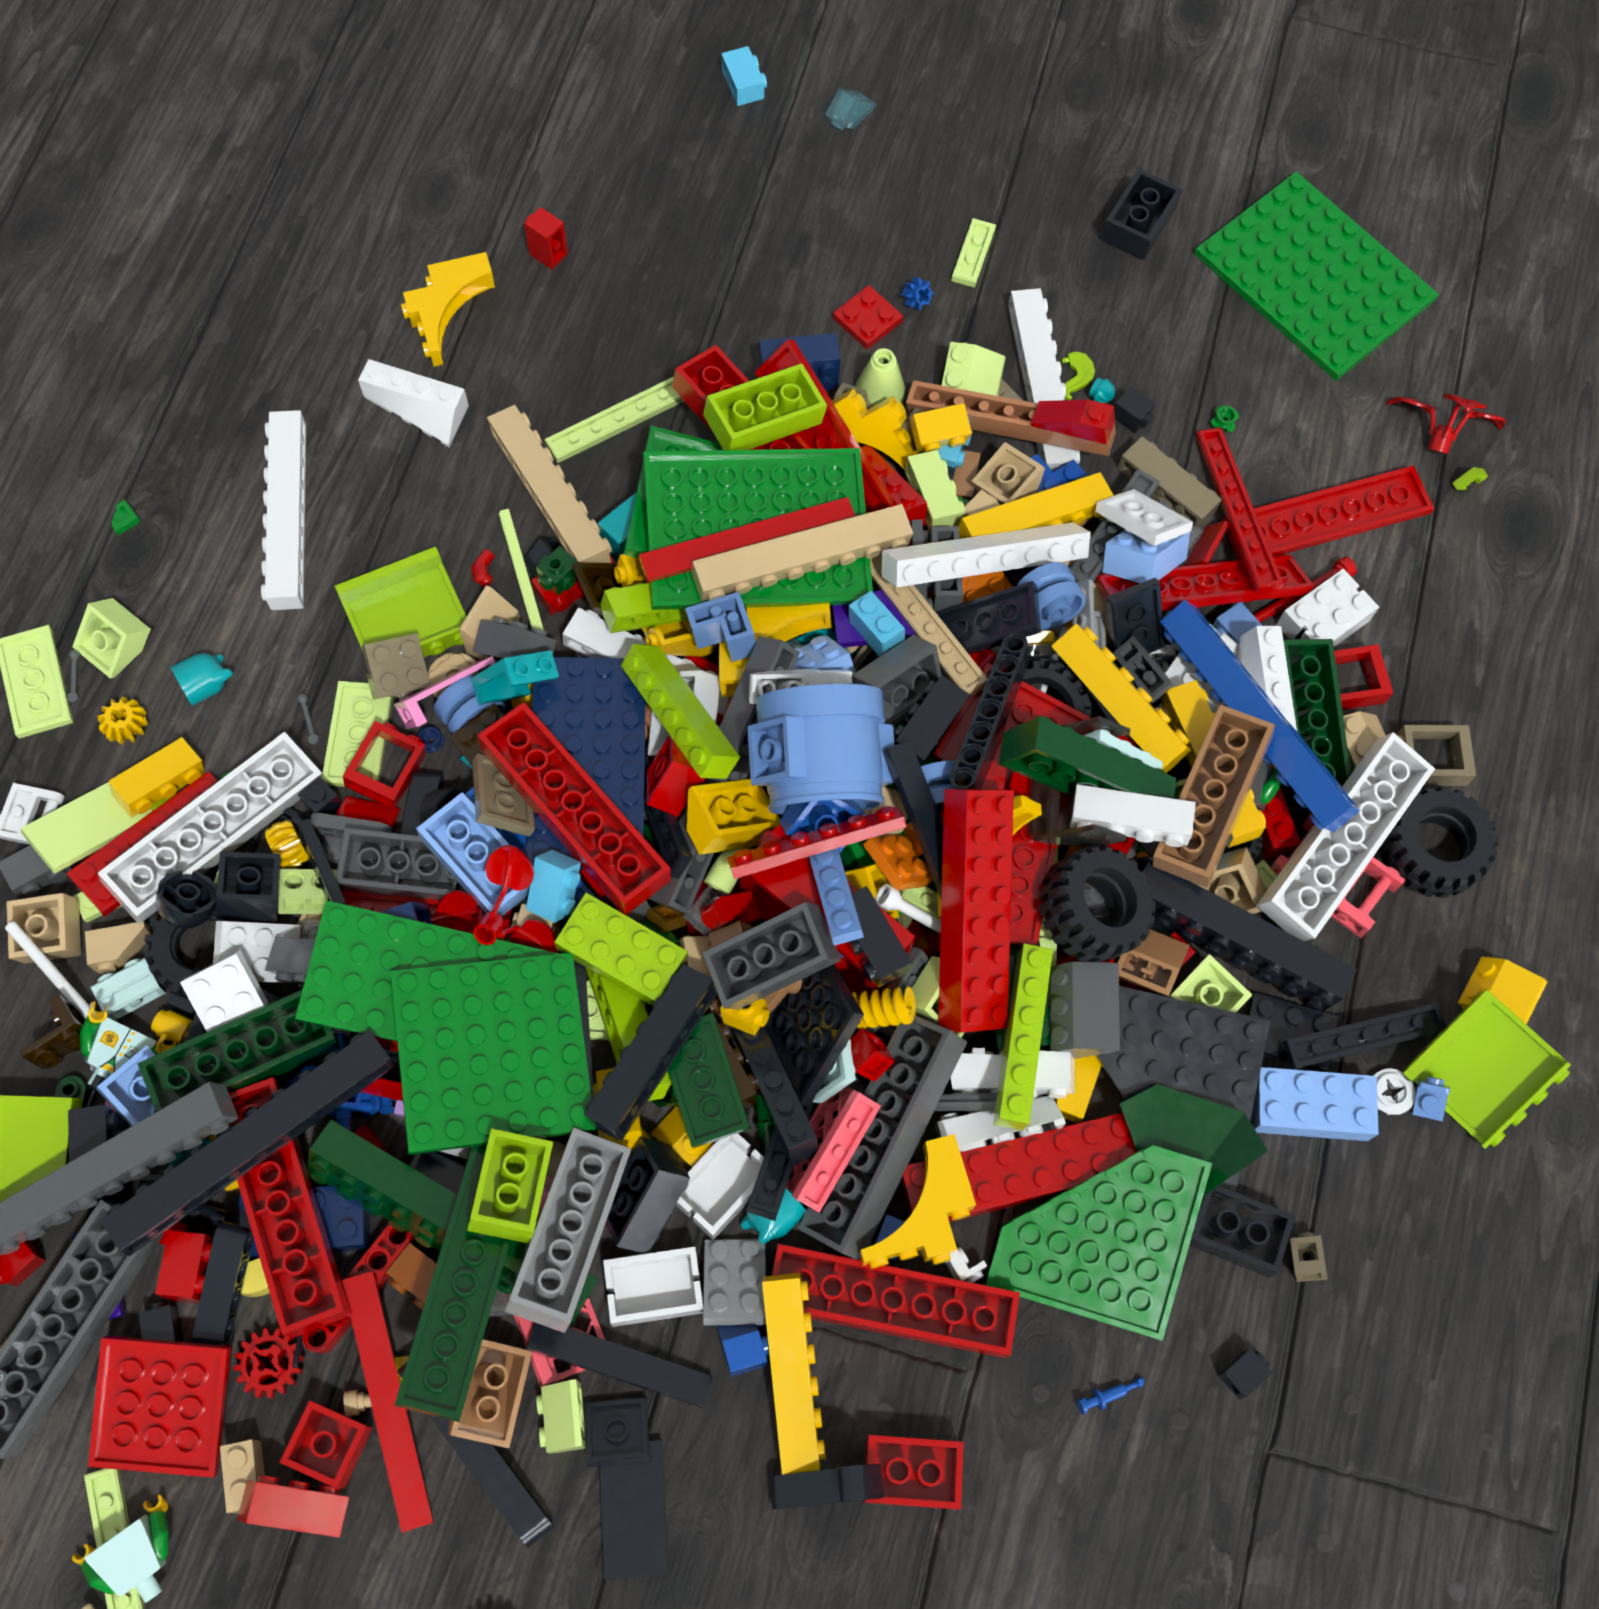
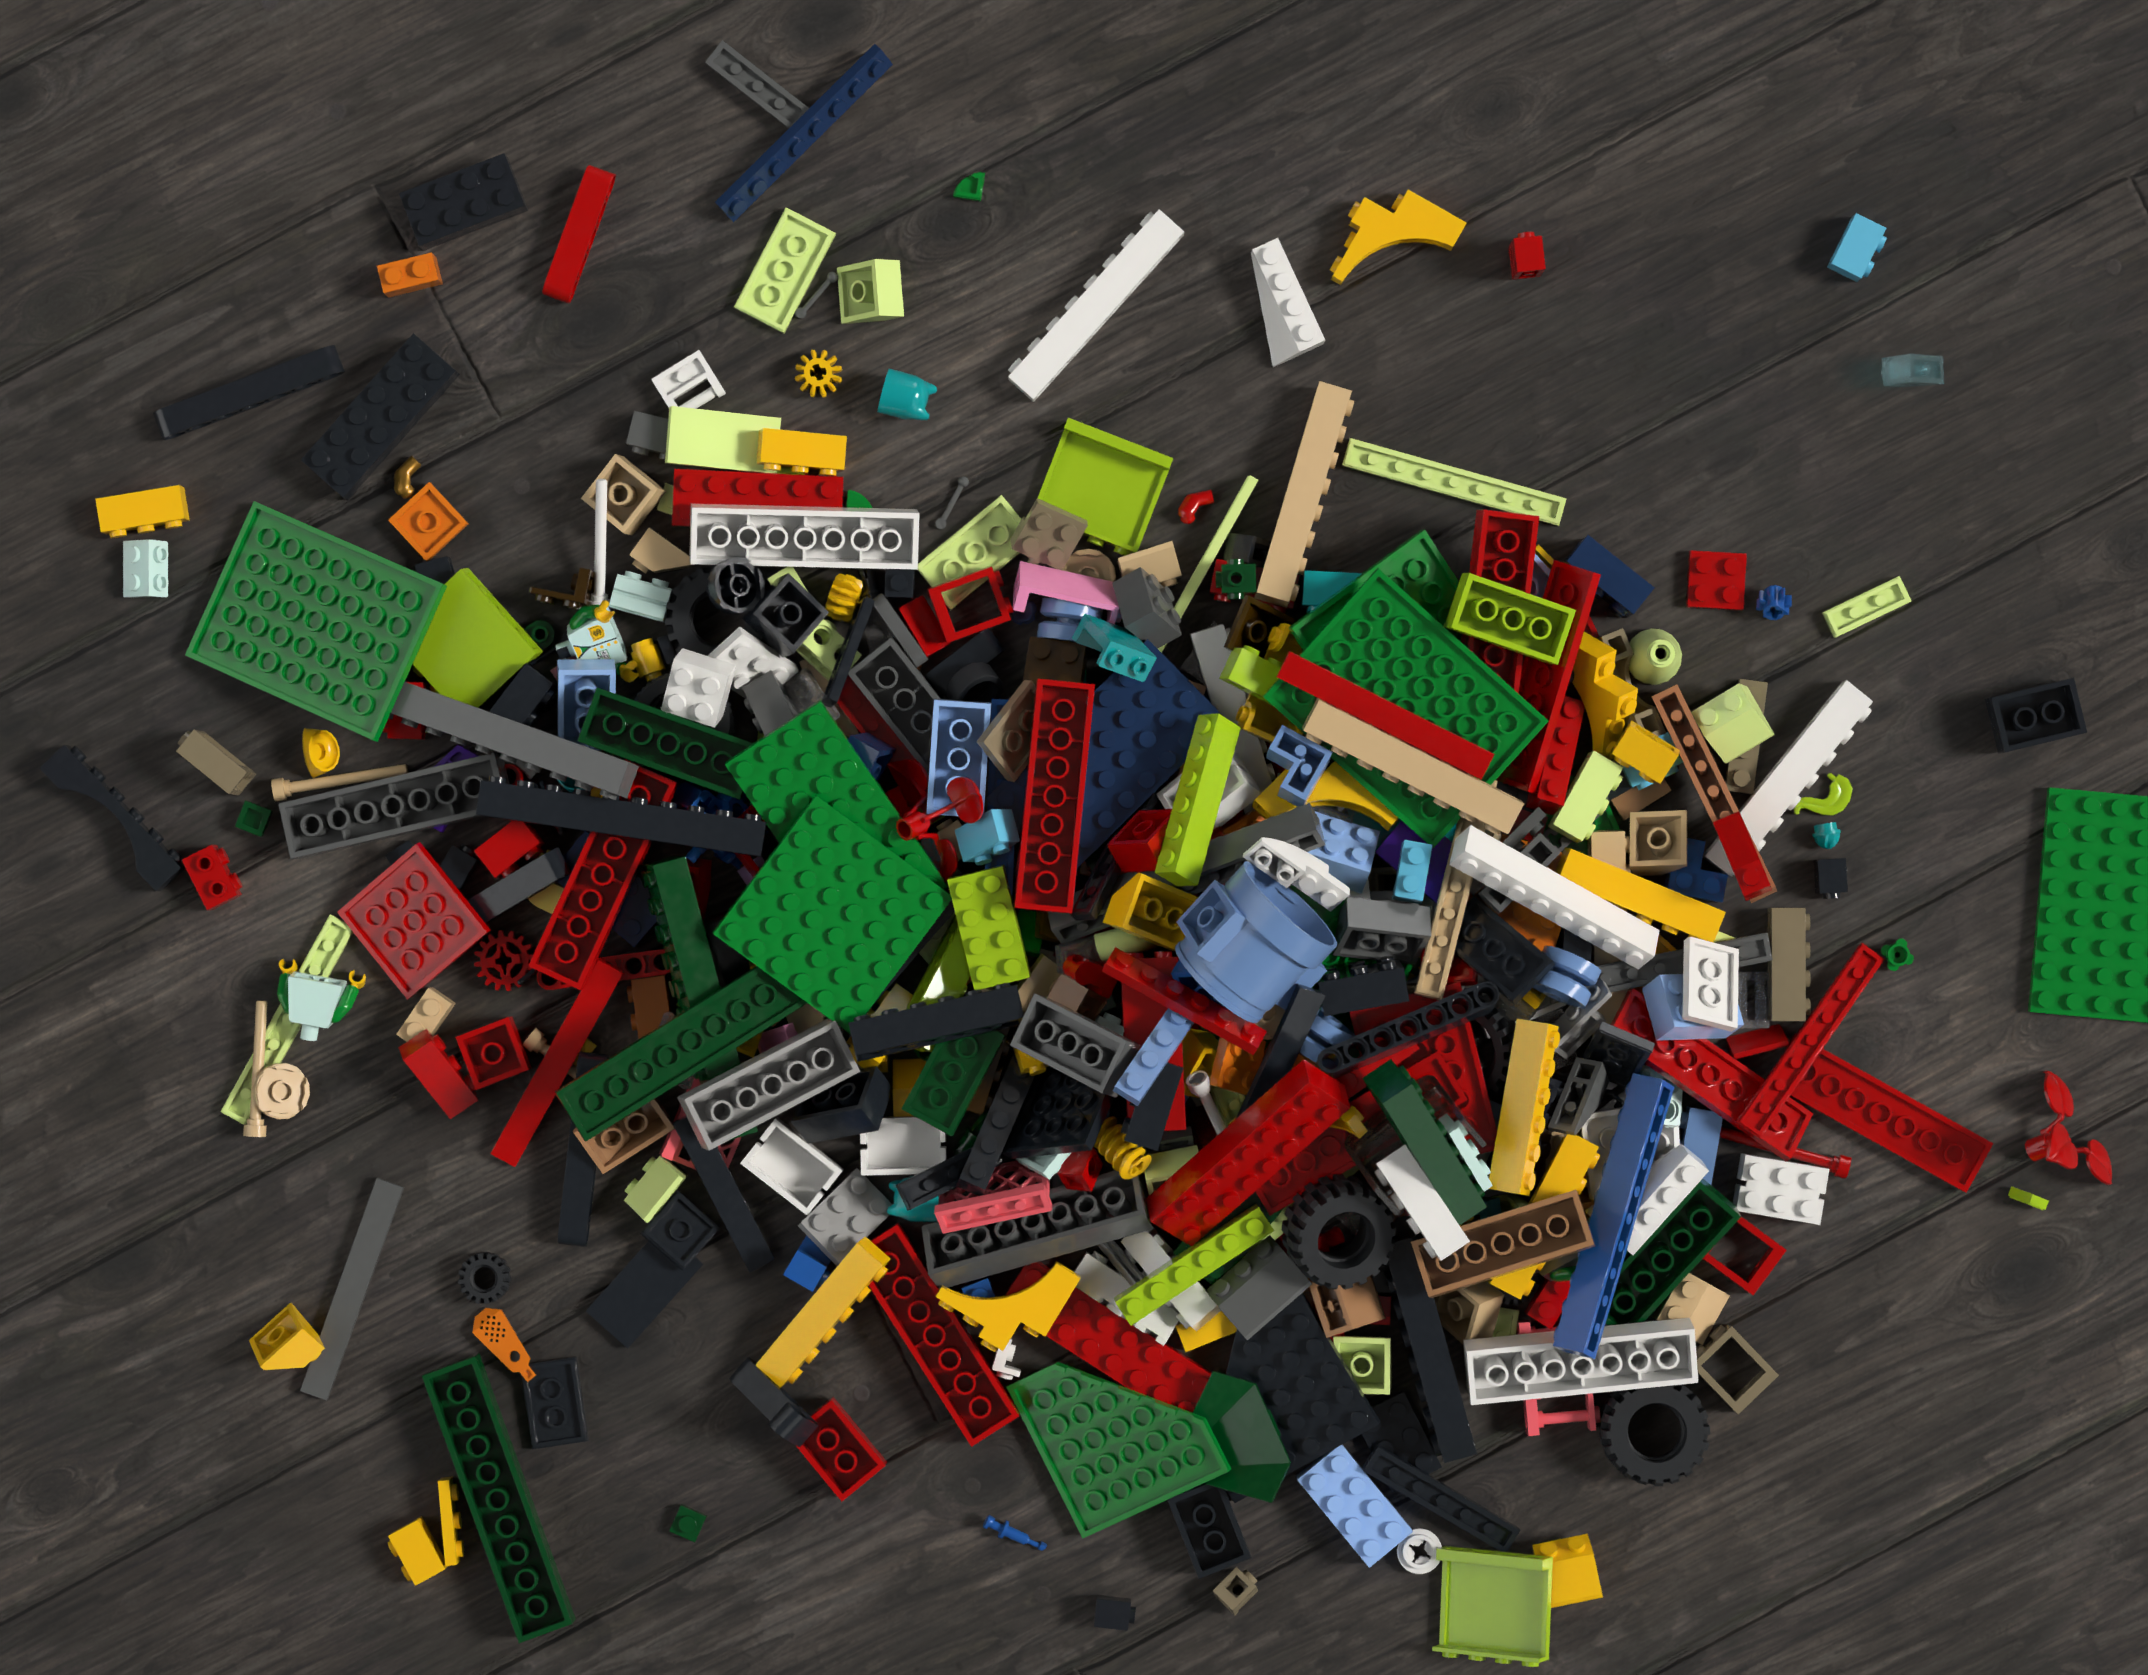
camera: 50 degrees right, 20 degrees up
lime brick [467,1129,553,1244] -> none
medium blue bracket [1412,1076,1450,1121] -> none

